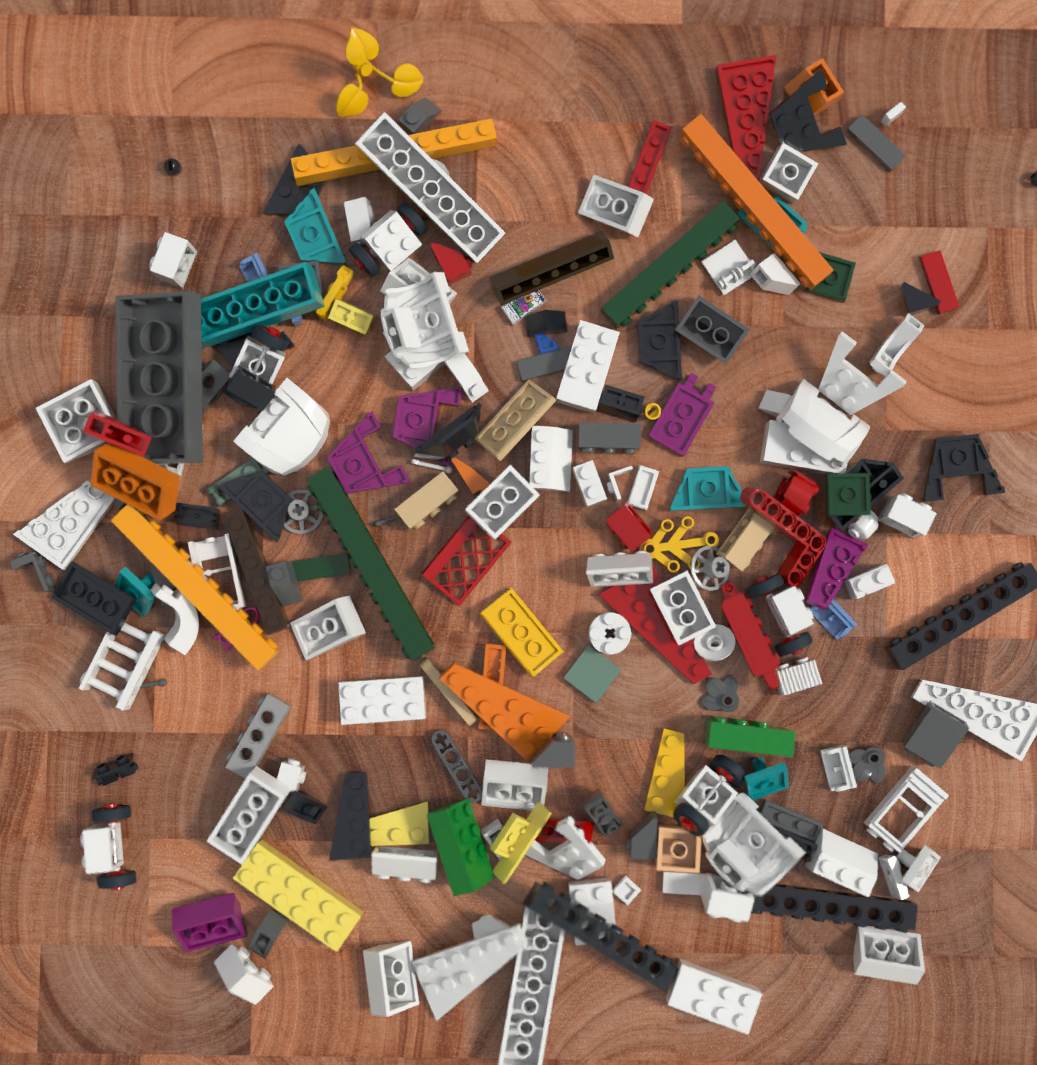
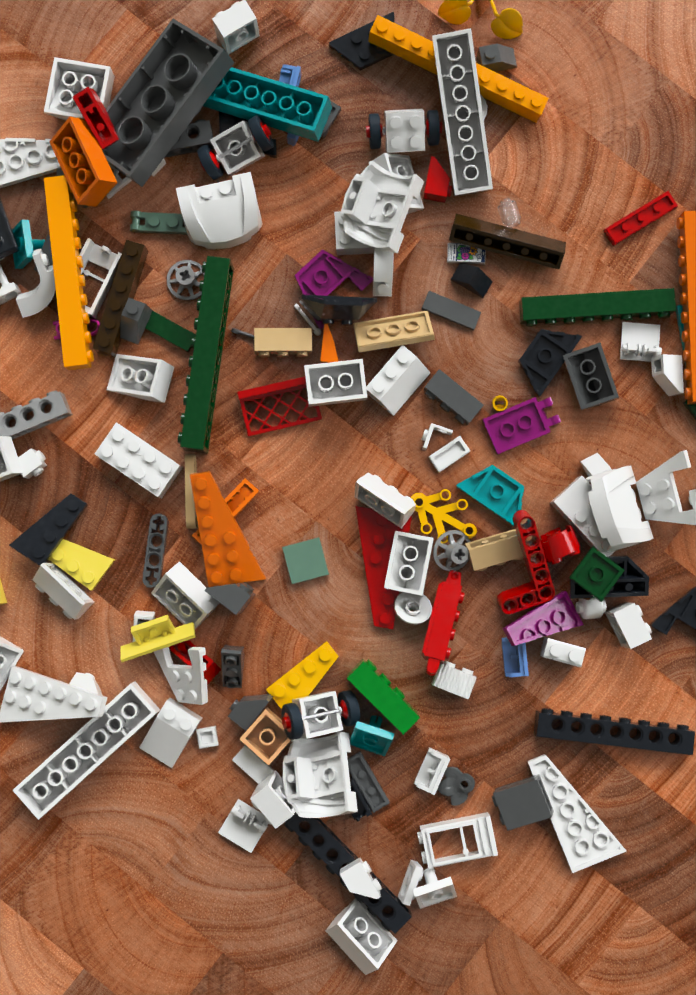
camera: 45 degrees right, 0 degrees up
black hinge [173,503,221,530] -> none
black wing [218,470,292,542] -> none
black hinge [226,365,275,411] -> none
black slope [283,790,327,824] -> none
teal wing [284,188,346,264] -> none
yellow hinge [316,265,355,321] -> none
magenta wing [327,411,411,494] -> none
light yellow hinge [328,299,377,335] -> none
white hinge [344,197,375,245] -> none
green brick [427,798,495,897] -> none
yellow tile [479,588,564,678] -> none
black brick [523,881,679,992] -> none
blue tile [535,334,560,355] -> none
white brick [555,320,620,414] -> none
white brick [572,460,607,508] -> none
white slope [578,175,654,237] -> none
white brick [588,613,631,654] -> none
black hinge [597,385,644,423] -> none
red brick [606,501,653,552] -> none
white brick [665,958,762,1034] -> none
dark grey plate [700,675,739,712] -> none
brick [746,573,814,657] -> none
white slope [805,828,878,897] -> none
none -> white hinge [218,799,269,853]
none -> white slope [340,857,382,899]
none -> clear brick [497,198,521,228]

